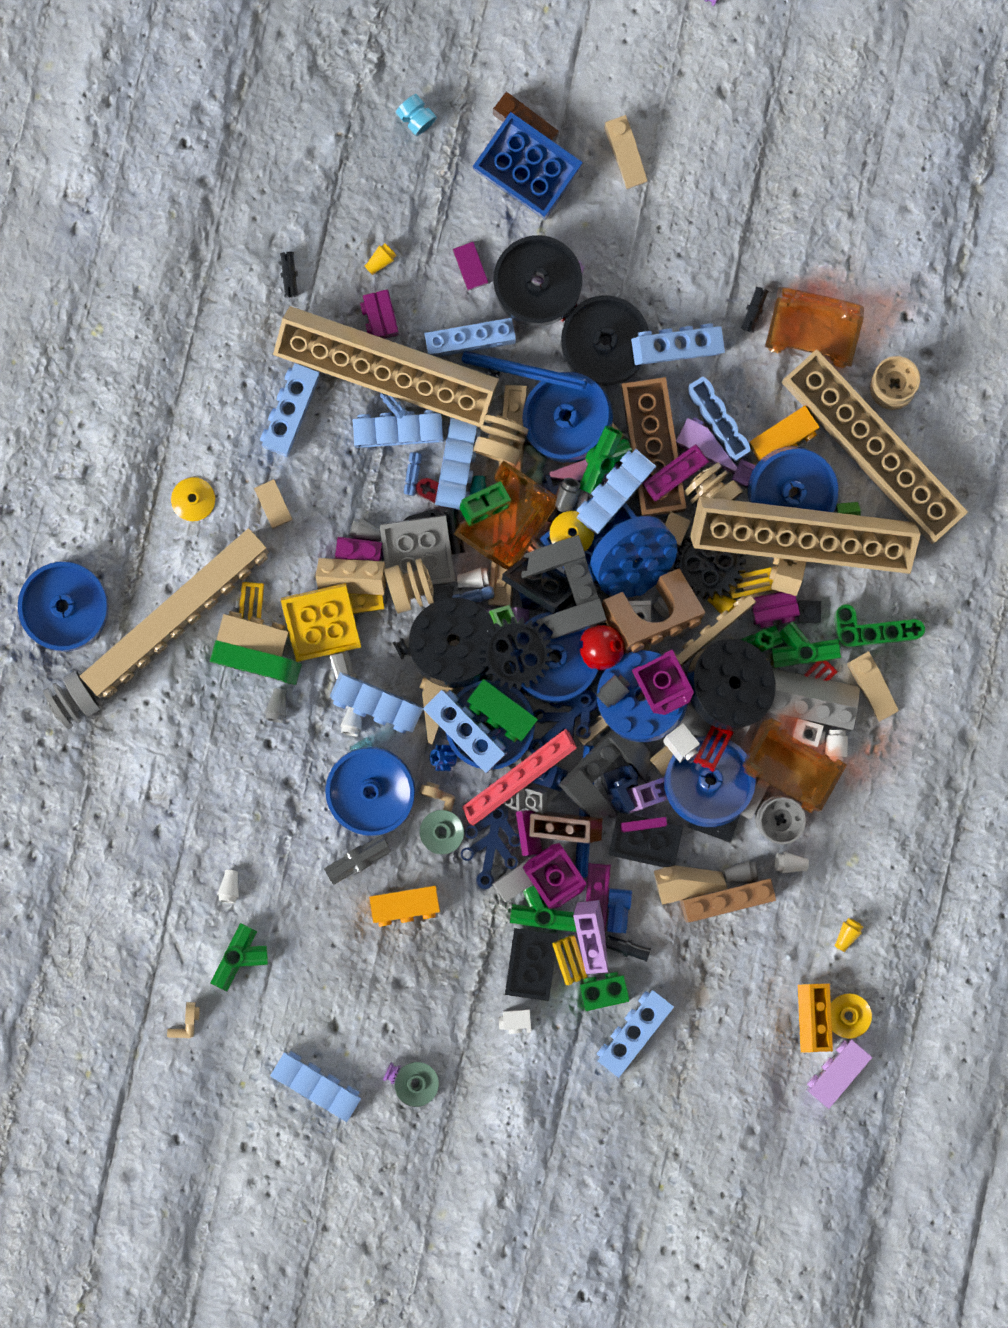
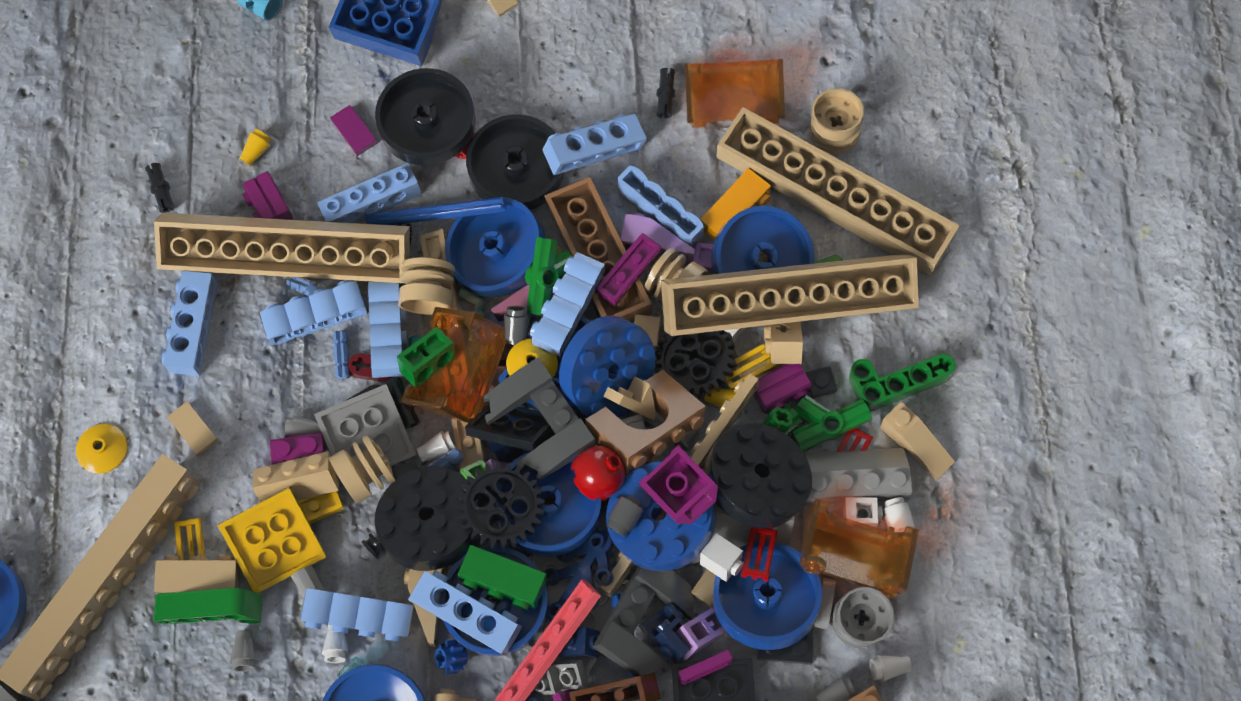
camera: 10 degrees left, 15 degrees down
none -> tan slope [604,377,656,420]

